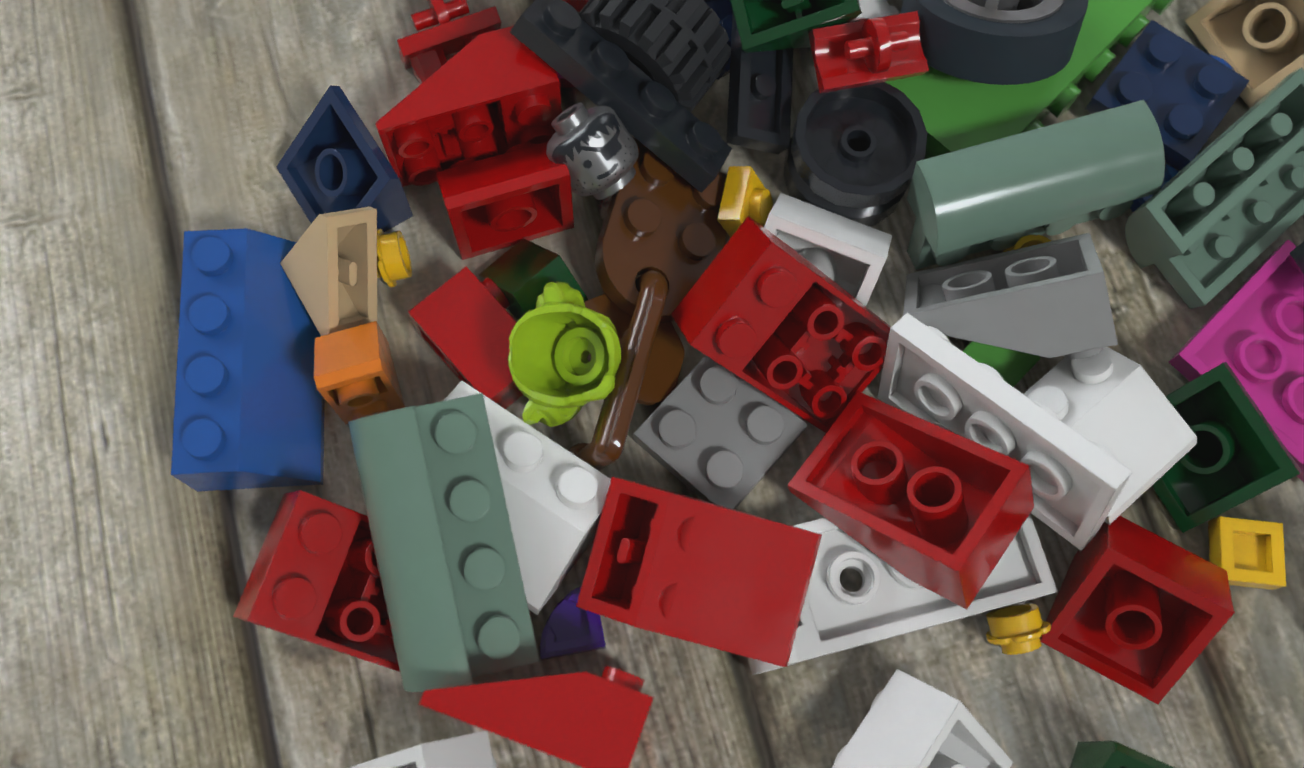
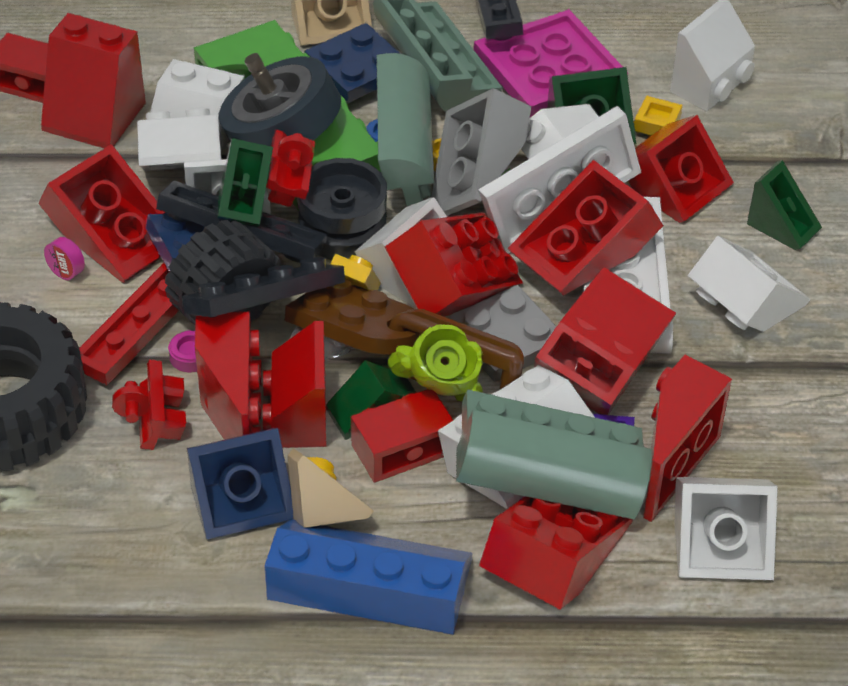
camera: 70 degrees left, 25 degrees down
orange slope [314,321,405,424] -> none
flat silver head [546,103,638,200] -> none
yellow plate [986,603,1051,655] -> none

